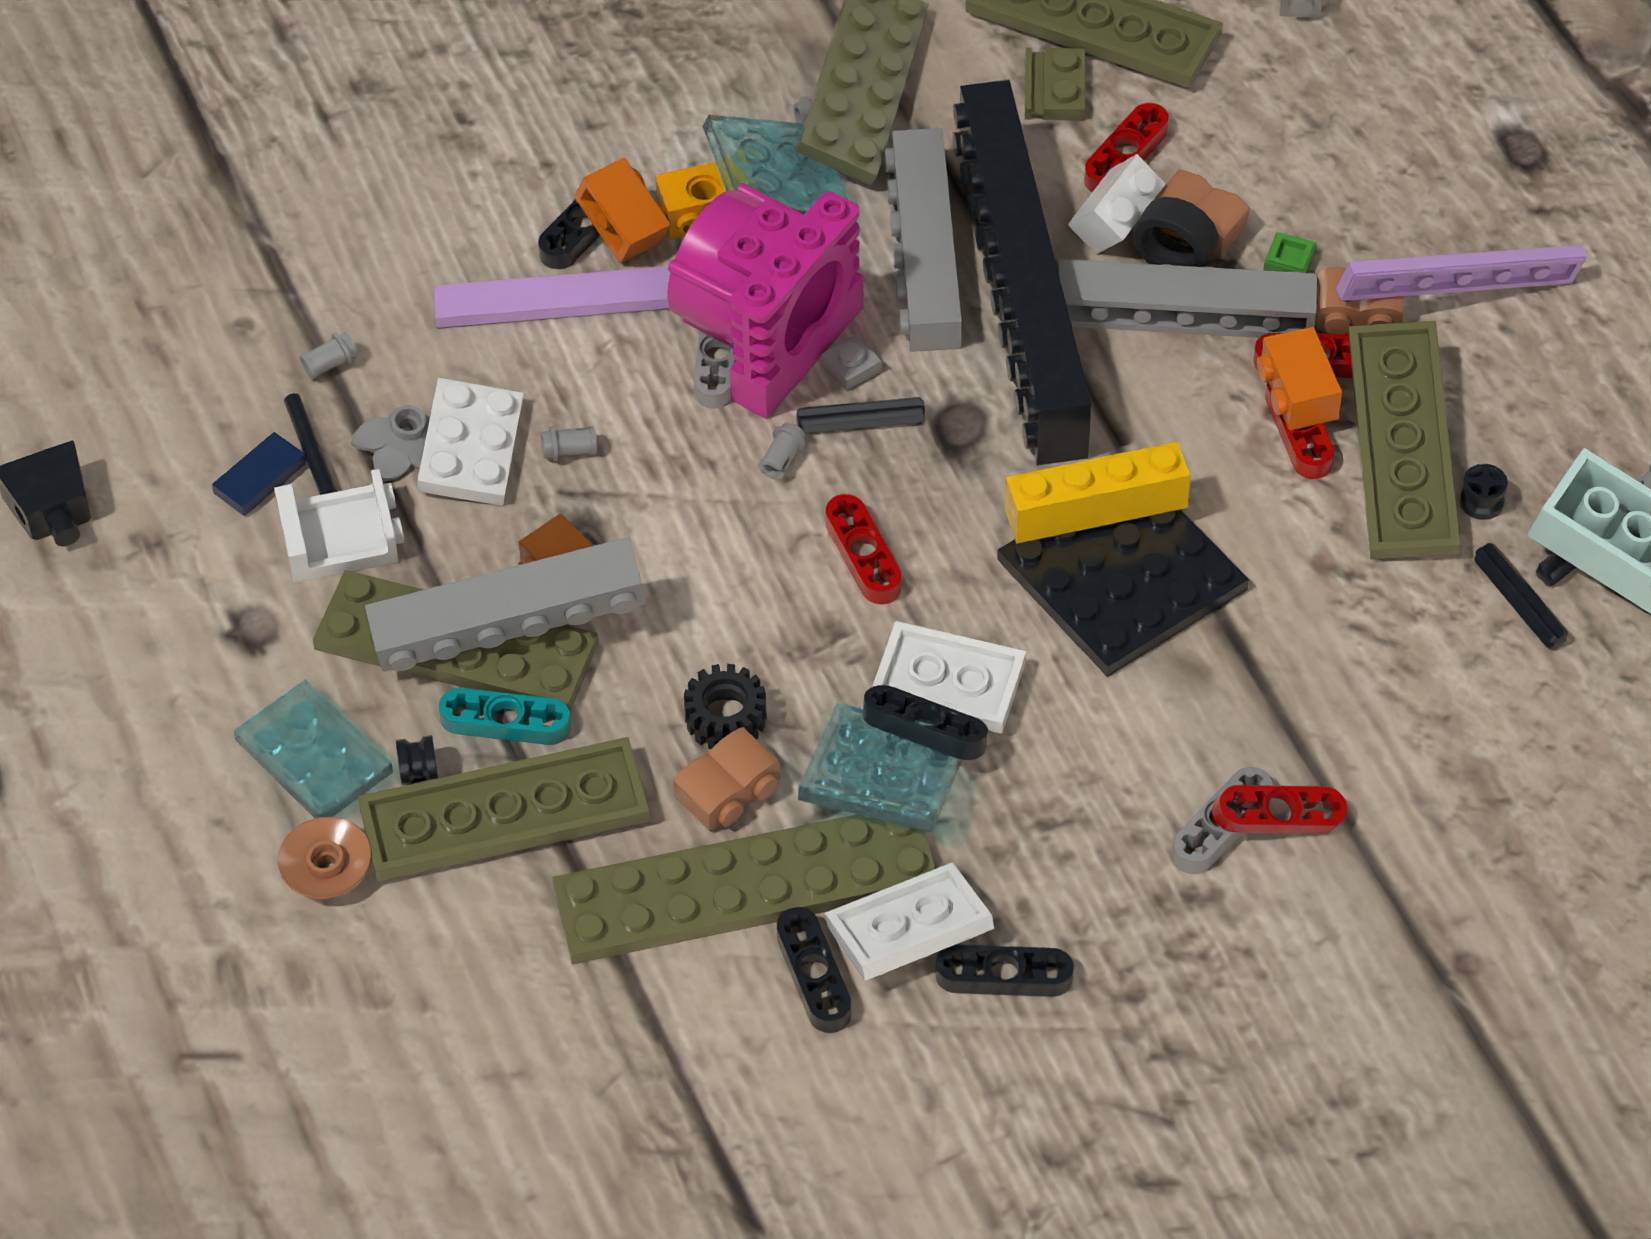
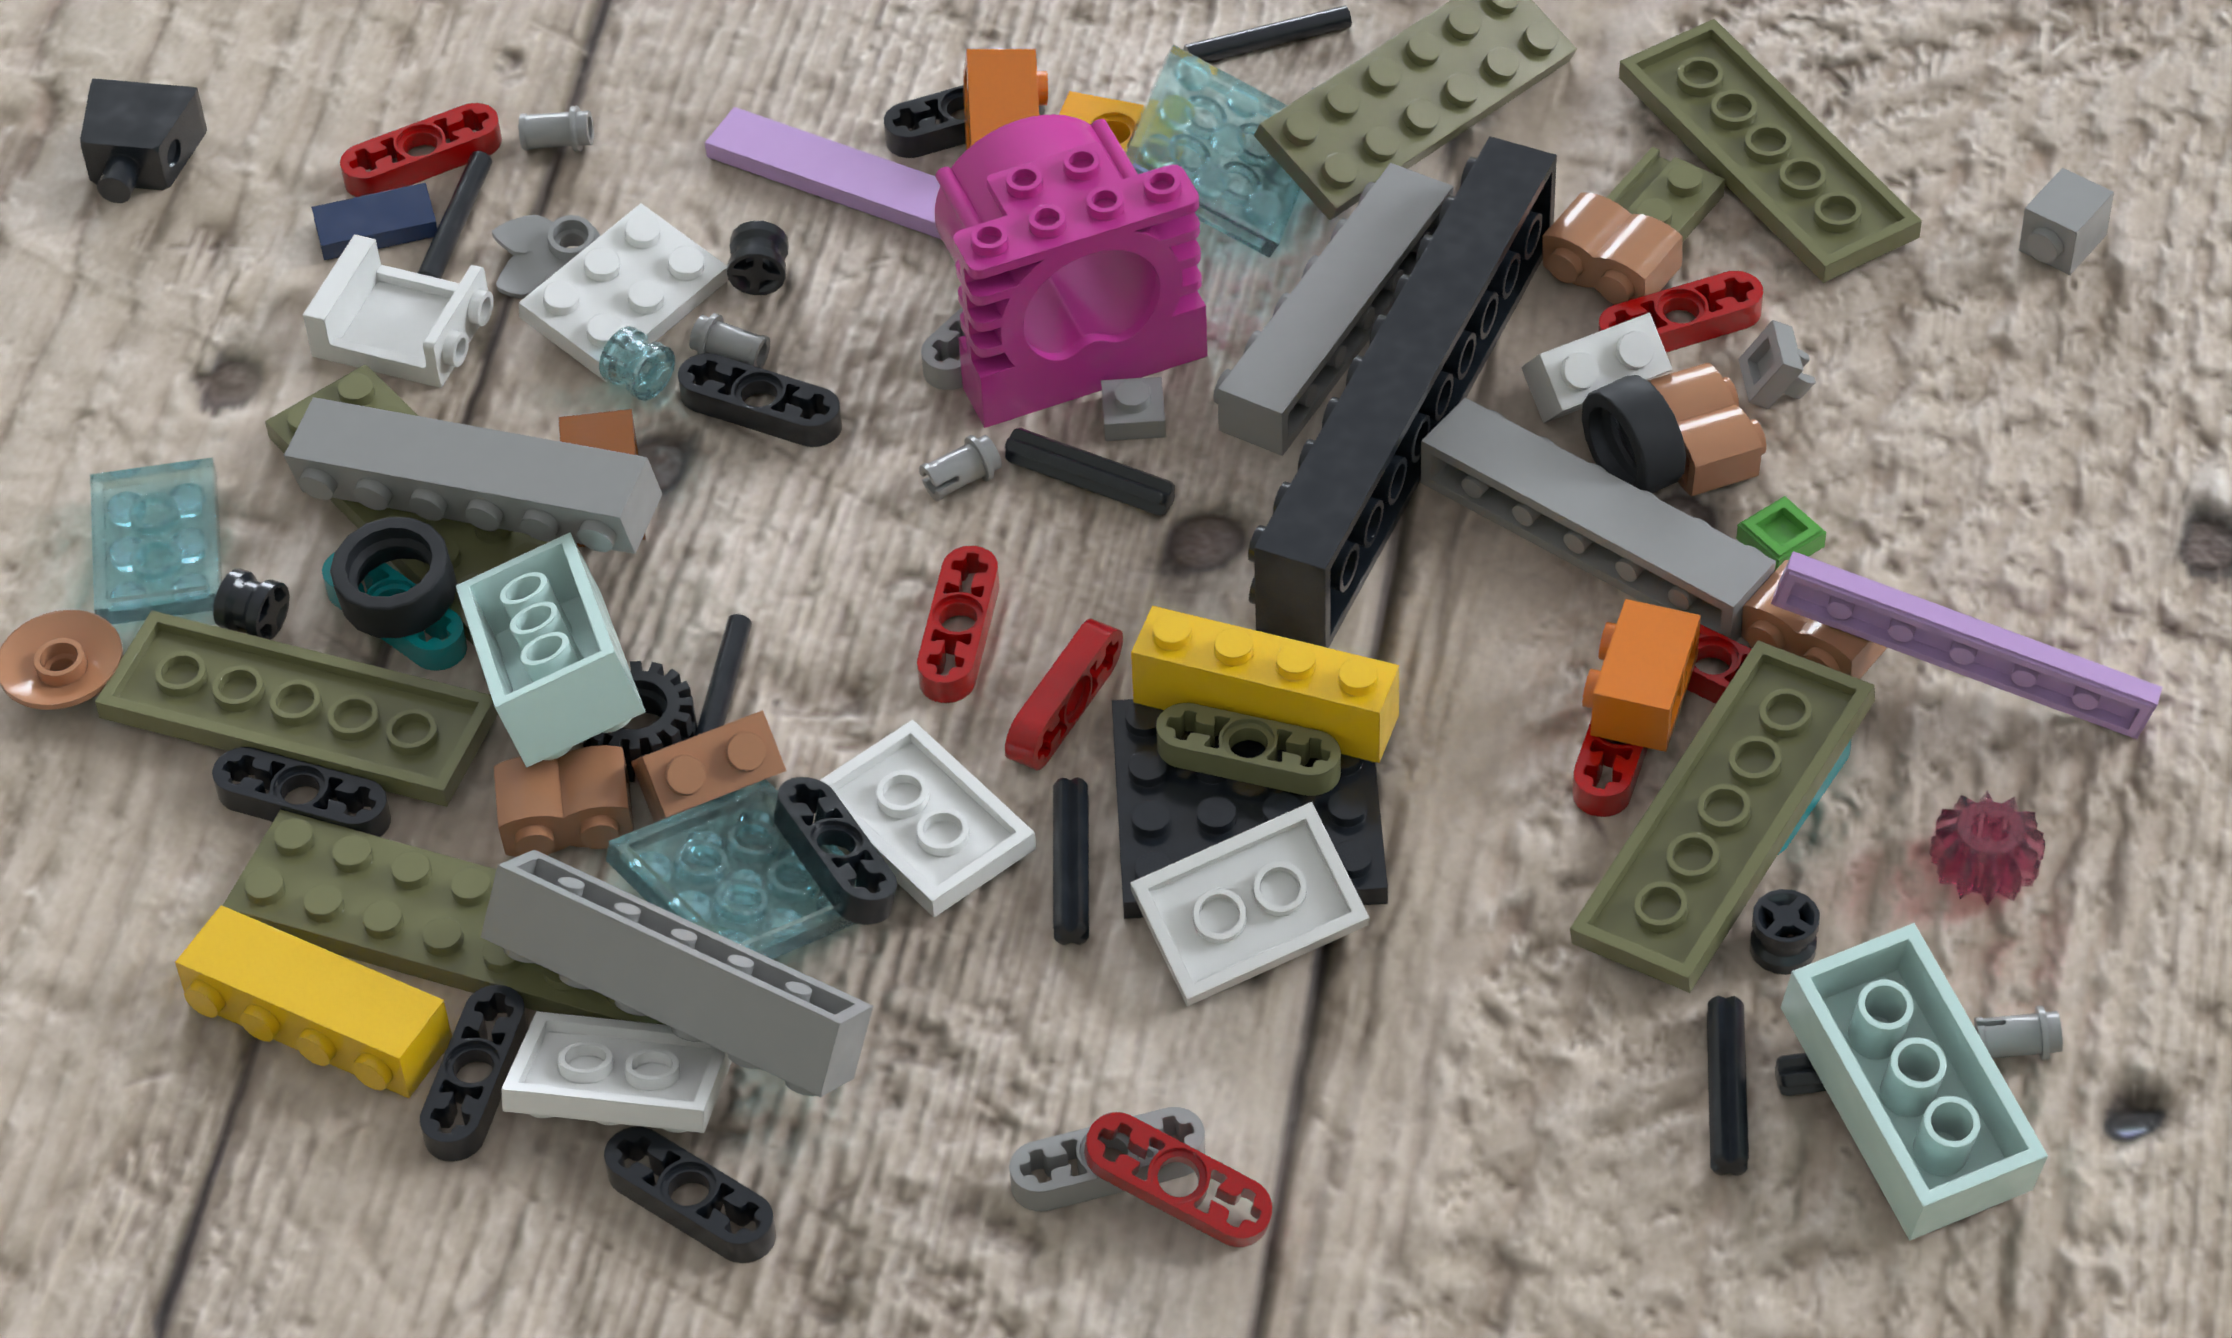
camera: 35 degrees right, 5 degrees down
none -> yellow brick [175,905,452,1098]
none -> black beam [212,747,391,837]
none -> black tyre [330,517,457,638]
none -> red beam [340,103,502,197]
none -> light aqua brick [456,532,645,767]
none -> light grey brick [481,850,873,1097]
none -> clear light blue wheel [599,326,675,401]
none -> nougat brick [631,710,787,822]
none -> black beam [678,353,842,447]
none -> black bar [695,614,752,736]
none -> black wheel [727,221,789,295]
none -> red beam [1005,618,1123,771]
none -> black axle [1053,777,1089,945]
none -> white plate [1130,802,1370,1007]
none -> olive beam [1156,703,1341,796]
none -> black bar [1184,5,1352,67]
none -> nougat brick [1543,192,1683,304]
none -> light grey tile [1738,320,1816,409]
none -> clear pink gear [1929,790,2045,906]

